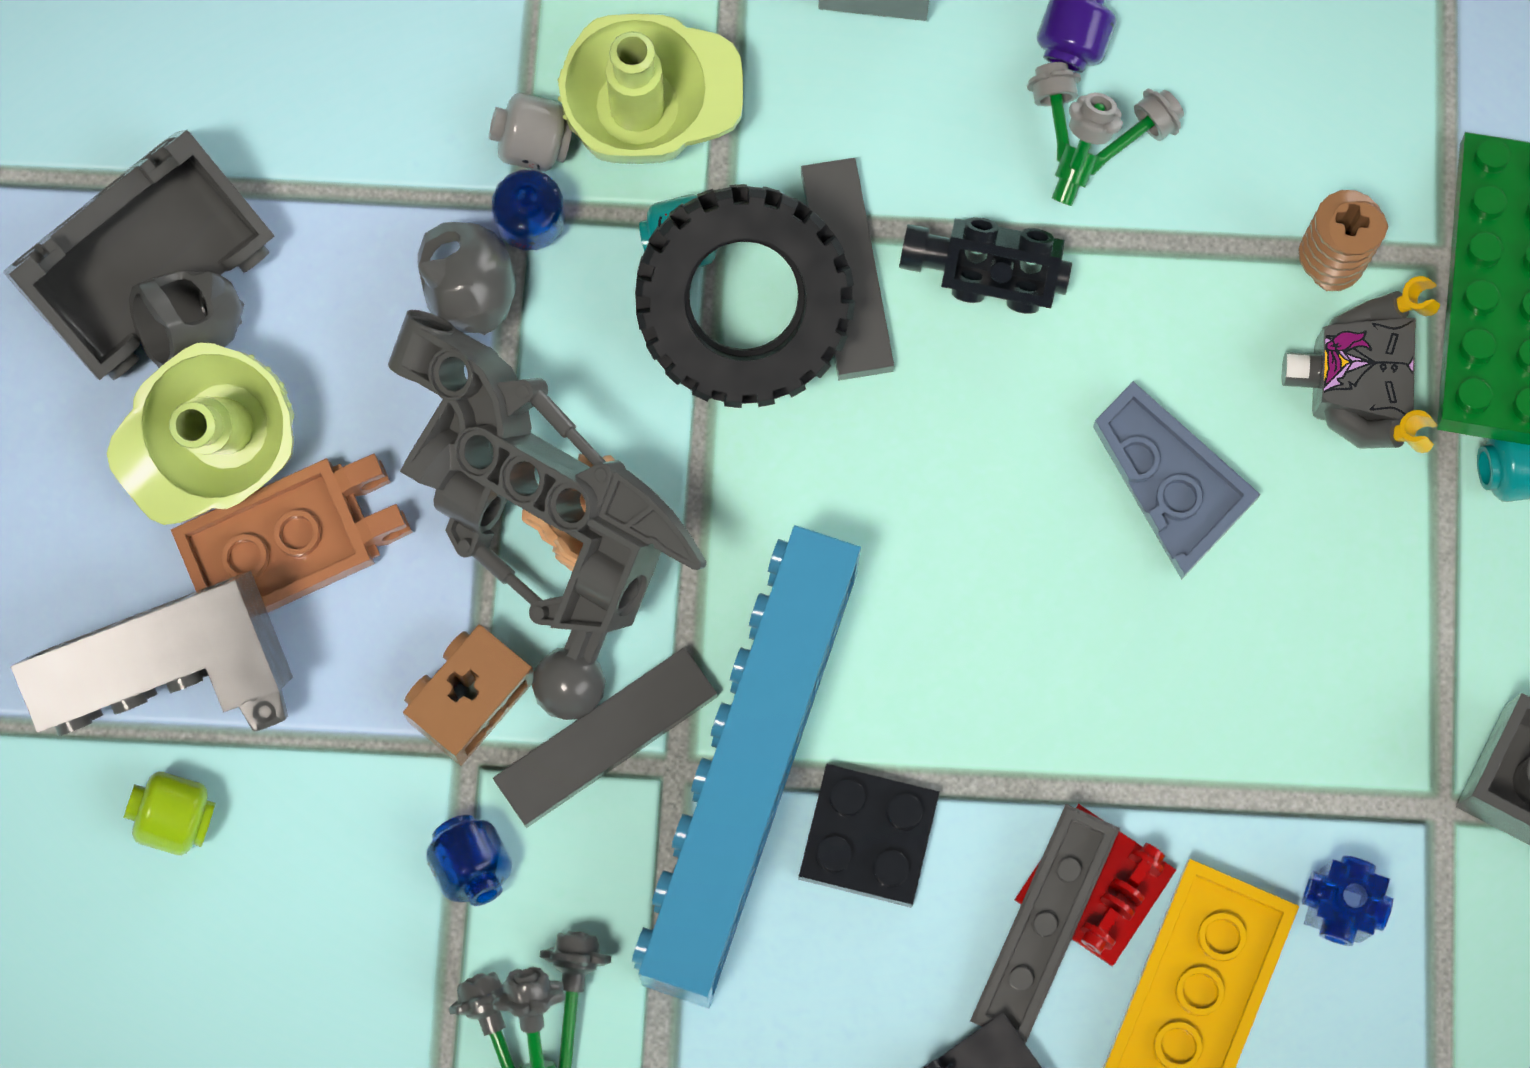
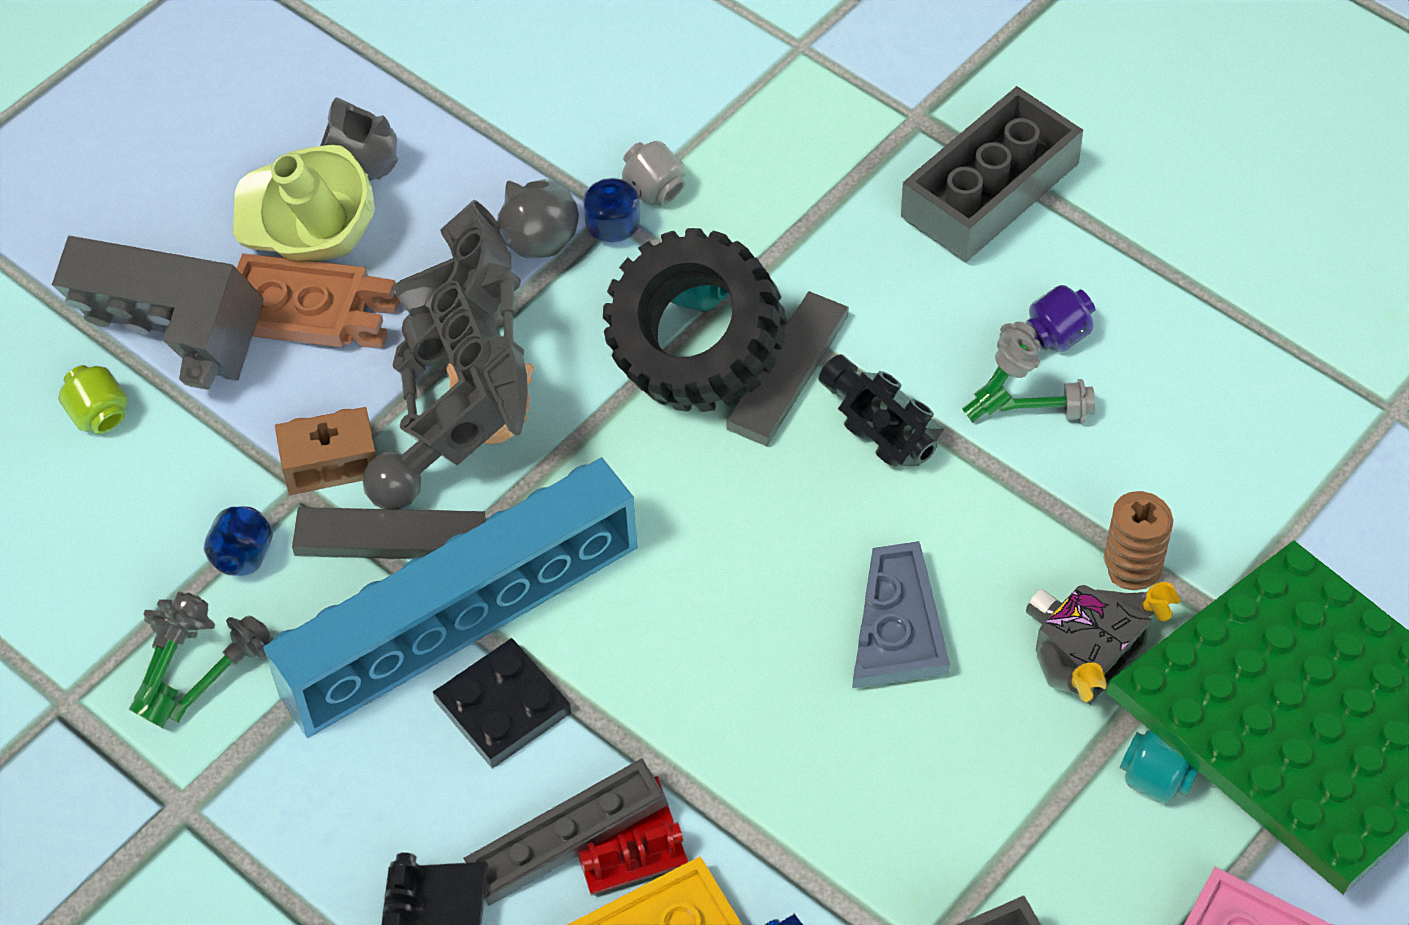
camera: 40 degrees right, 20 degrees down
dark grey windscreen [3,130,275,380] -> none
yellowish green piece [557,14,743,164] -> none

